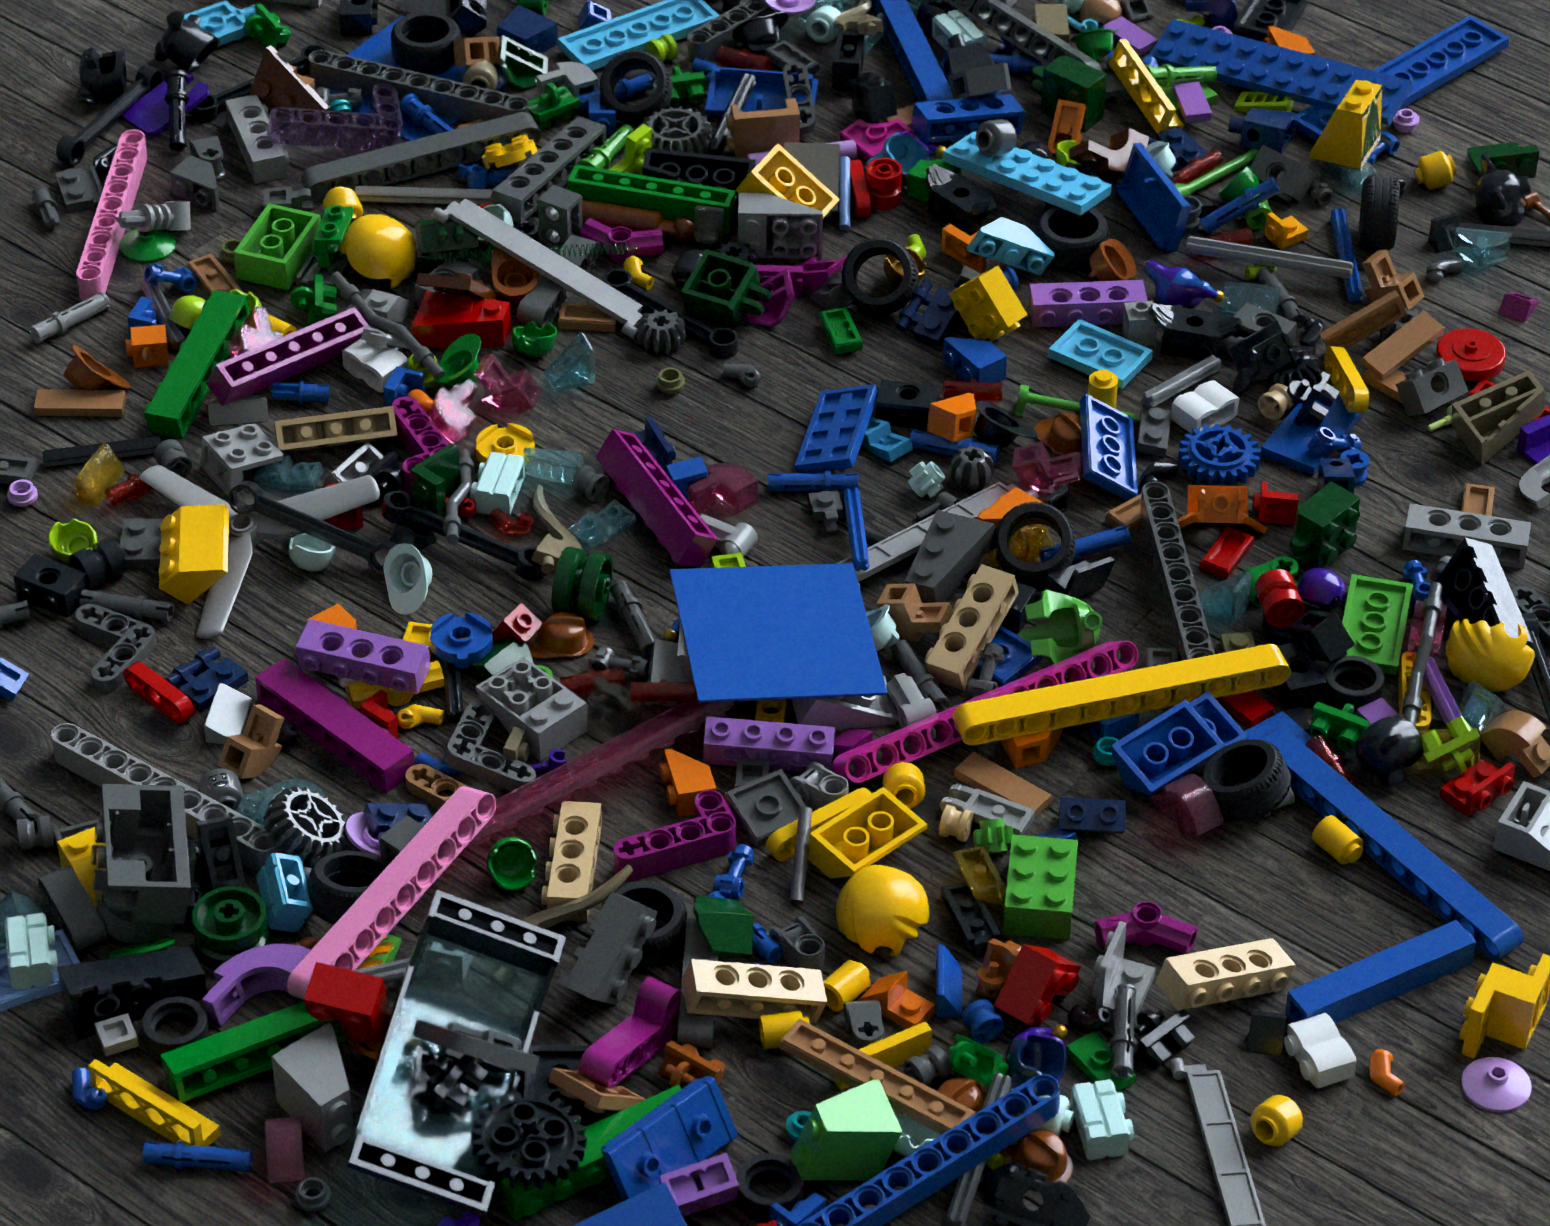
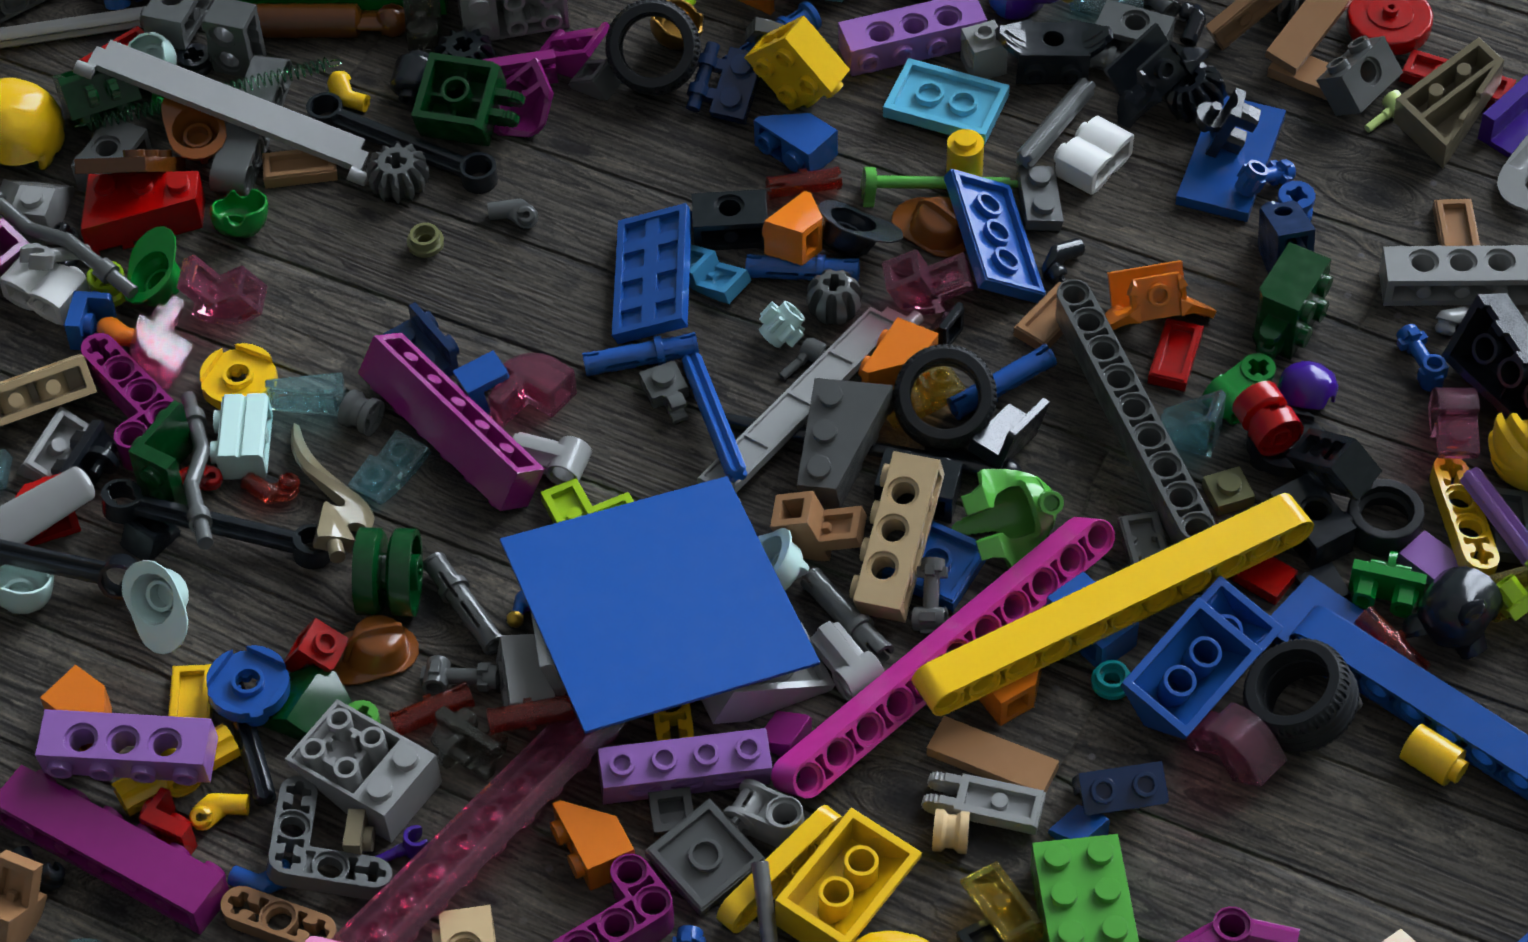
camera: 10 degrees left, 10 degrees up
clear light blue slope [543,332,595,392] -> none
magenta piece [580,218,664,264] -> none
green plate [819,307,863,355] -> none
yellow head [882,762,925,809] -> none
bright green gear [973,818,1013,855] -> none
blue gear [1178,423,1261,486] -> none
red bracket [1252,482,1299,525] -> none
tan wheel [1258,383,1294,420] -> none
yellow beam [1324,346,1369,414] -> none
bright green plate [1342,574,1413,676] -> none
dark grey bar [1402,582,1443,726] -> none

